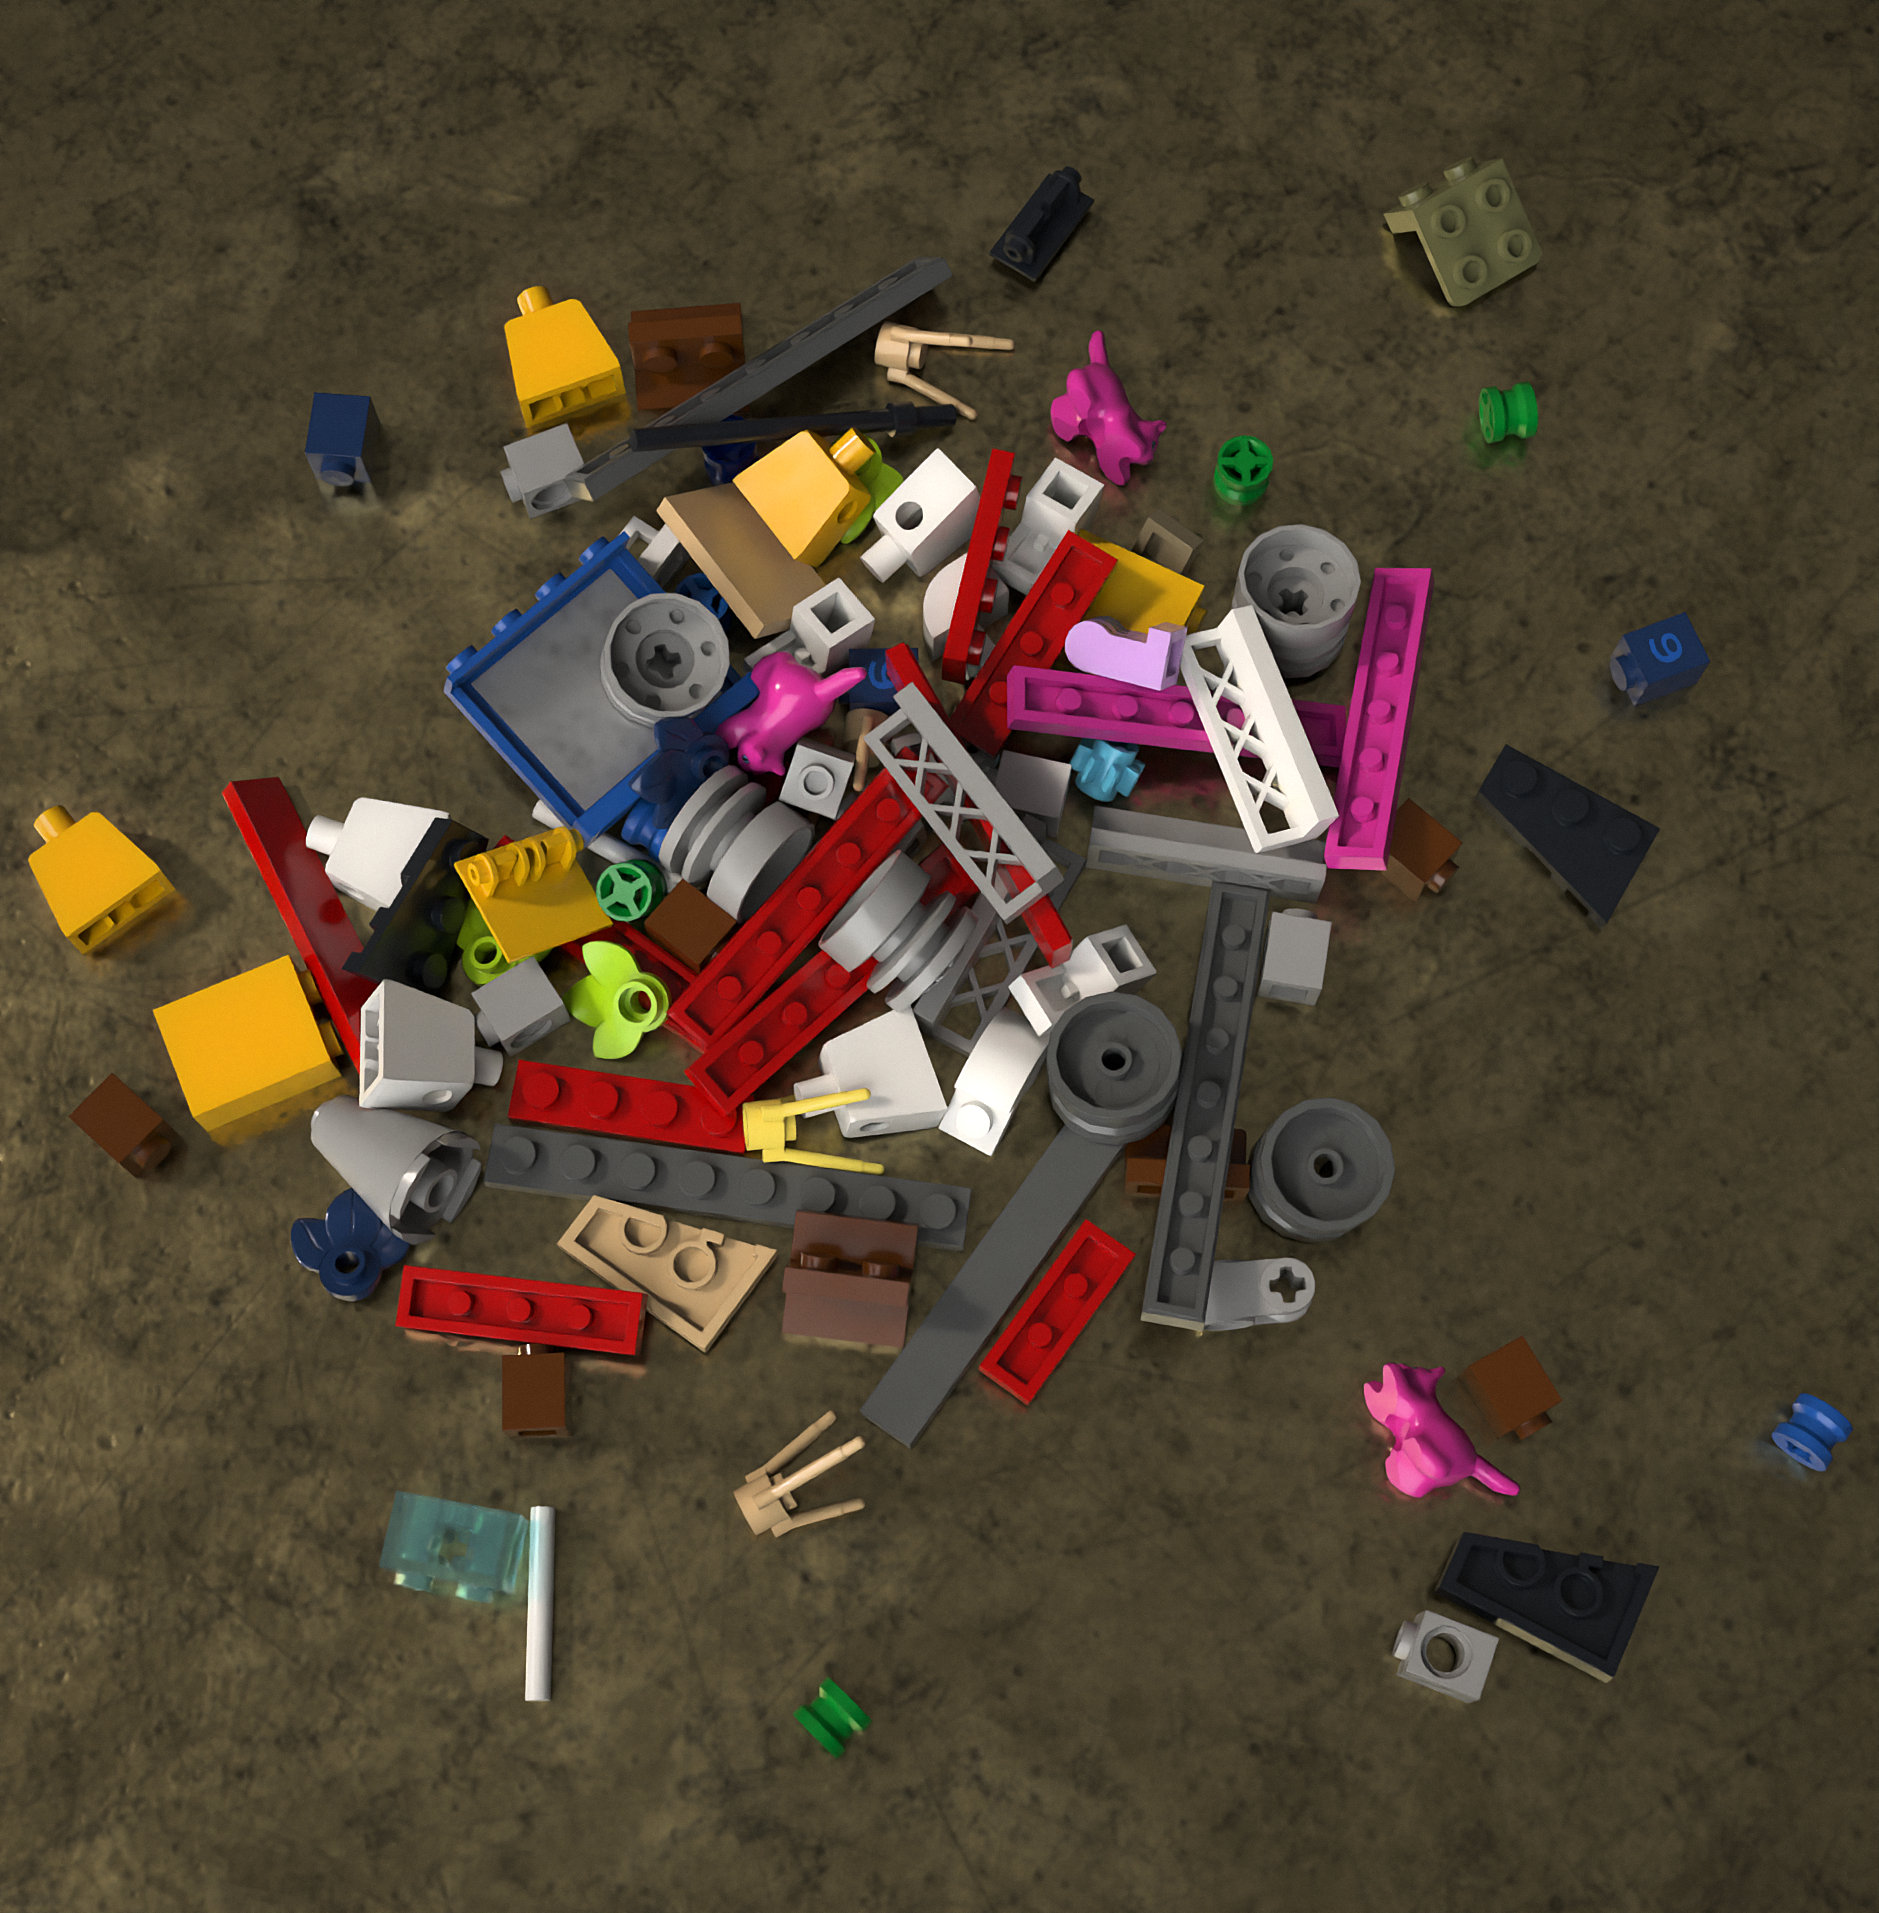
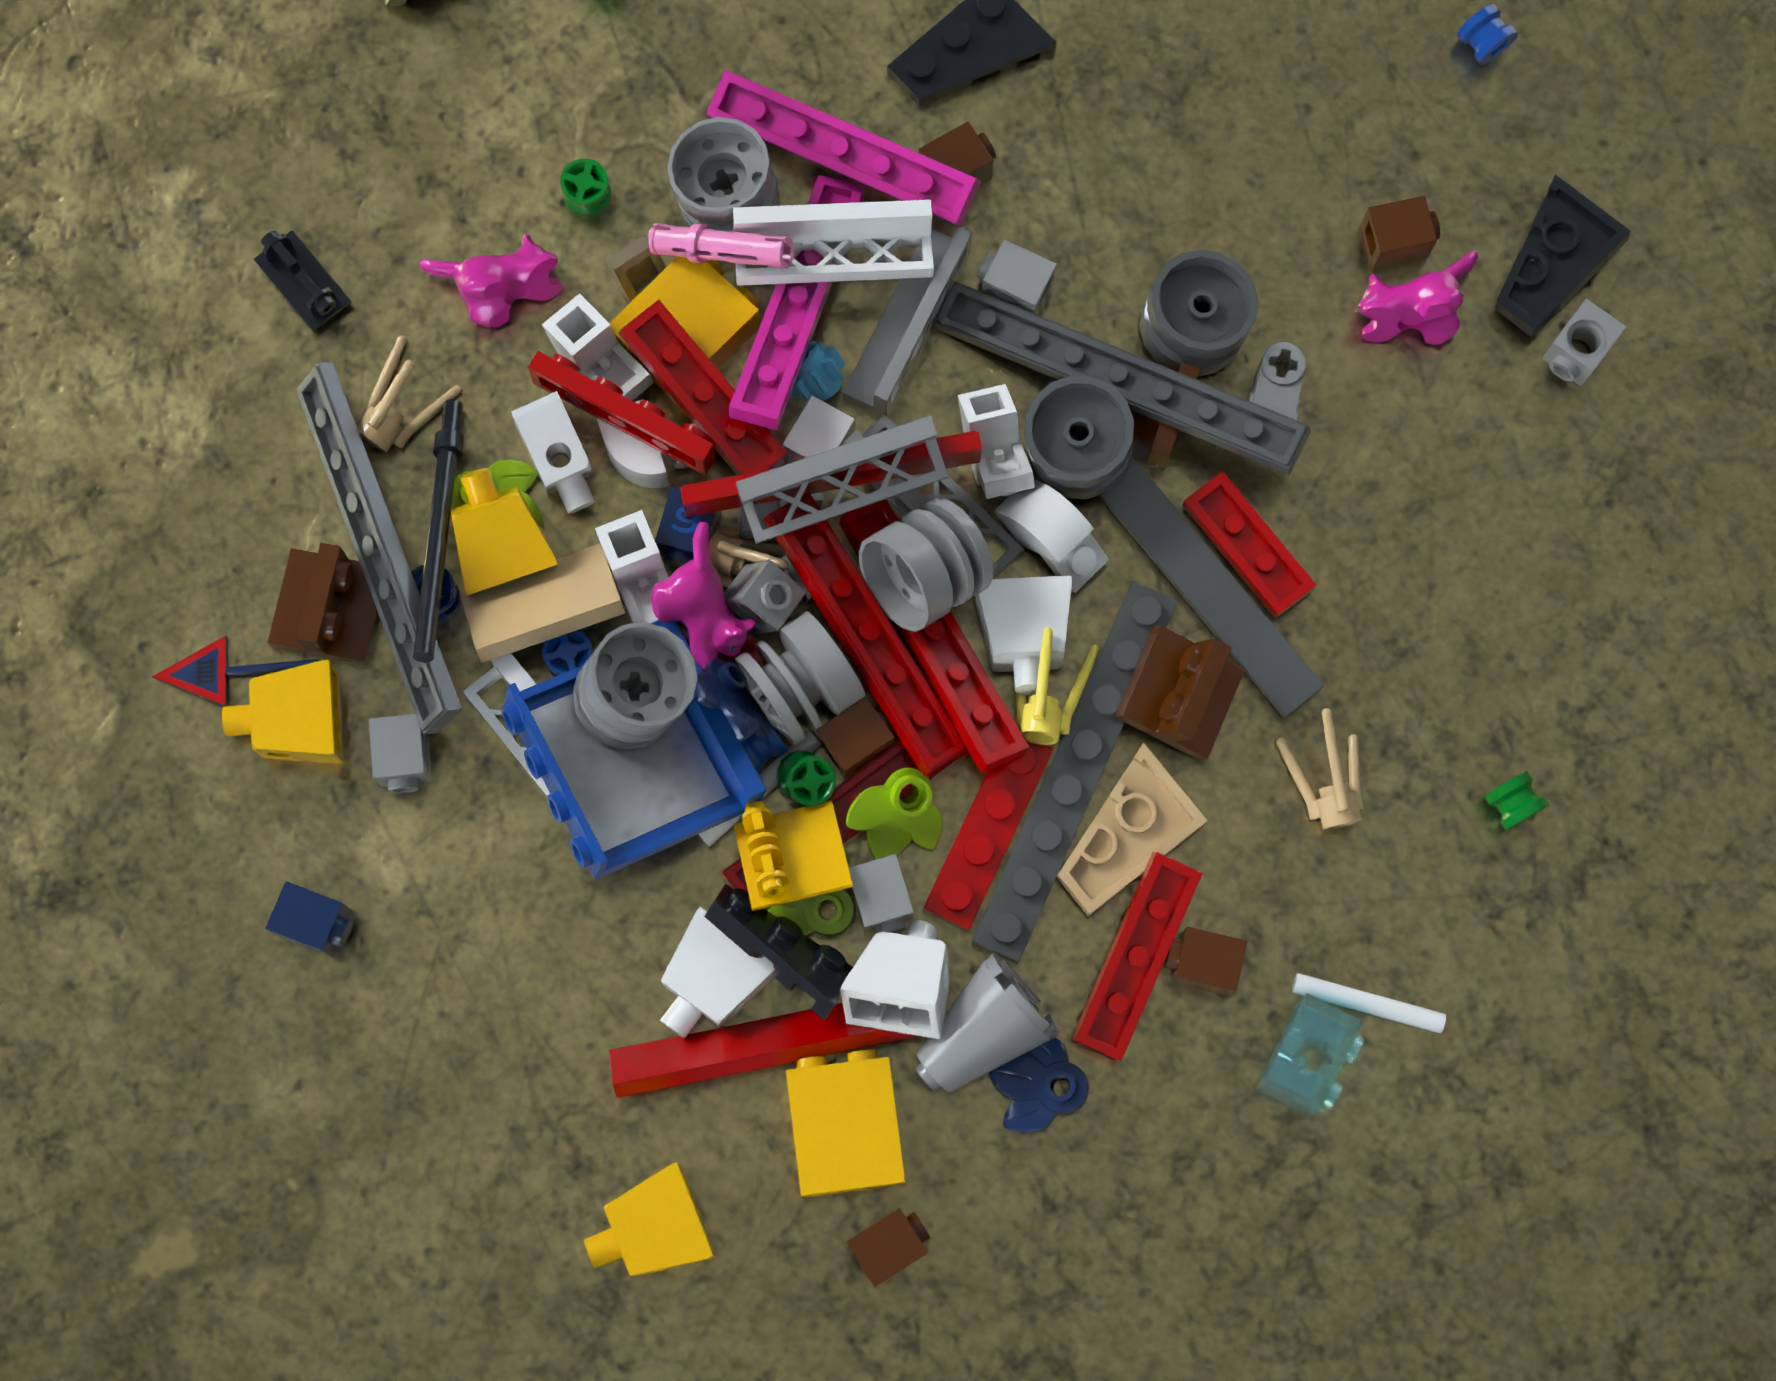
camera: 75 degrees left, 5 degrees up
lavender leg [1065,616,1187,691] -> none
none -> piece [152,636,319,706]
none -> bright pink pin [648,223,794,269]

